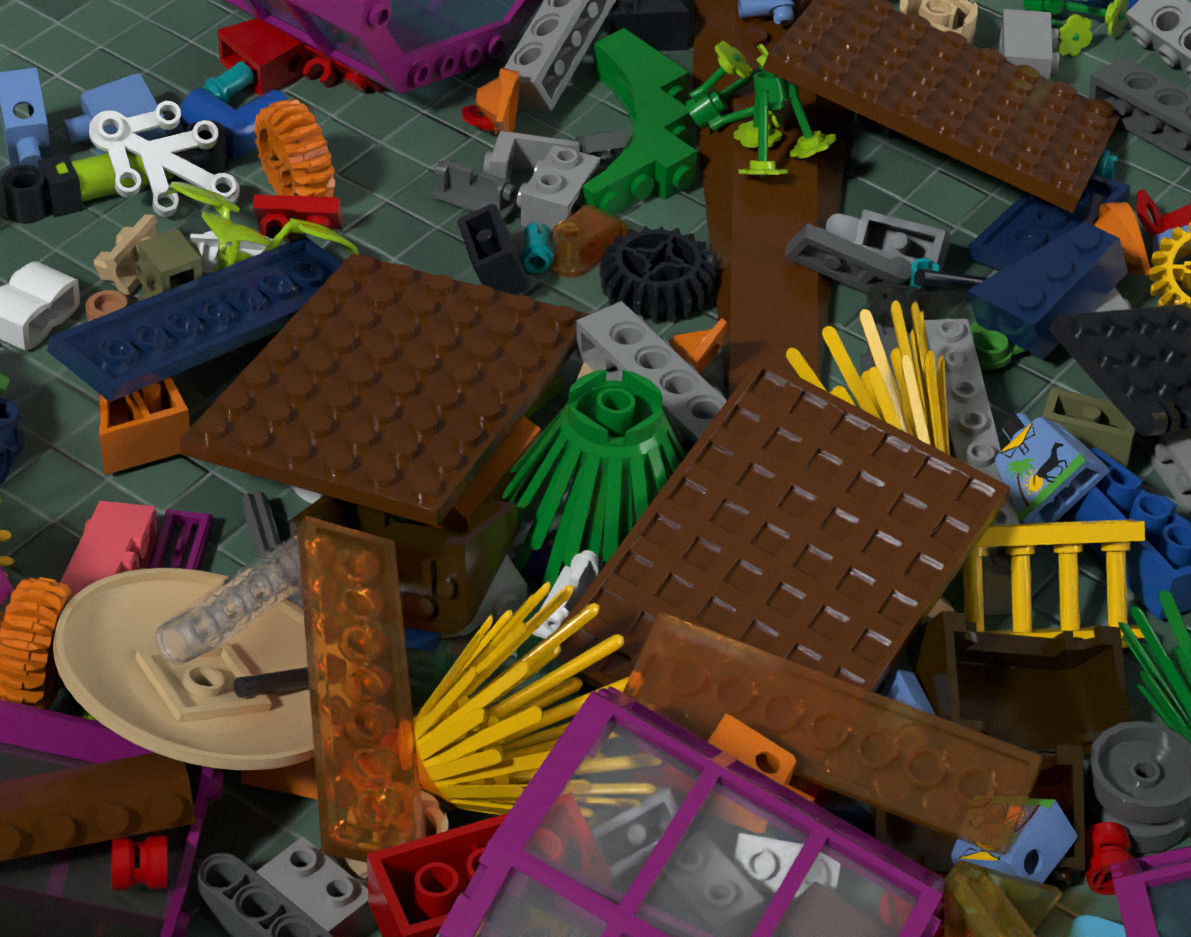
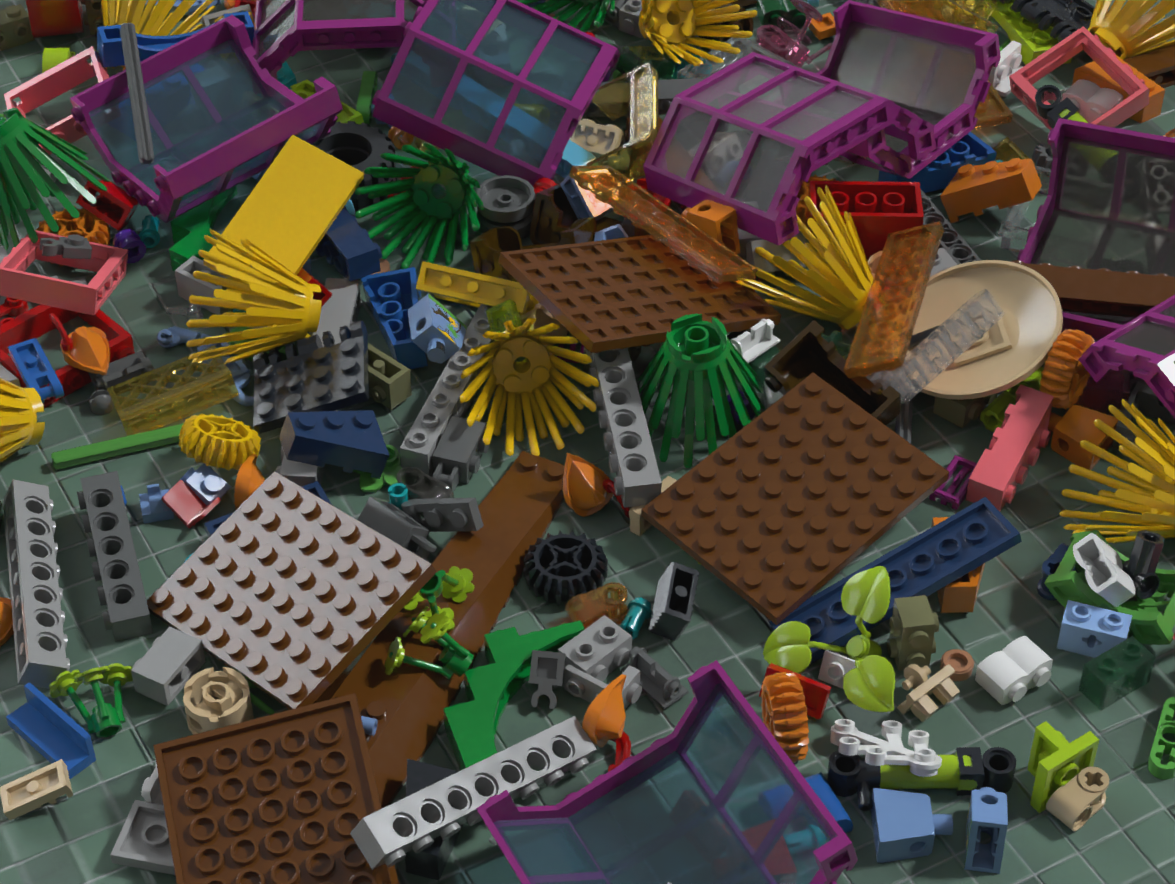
camera: 155 degrees left, 0 degrees up
black bar [914,269,988,293] -> none

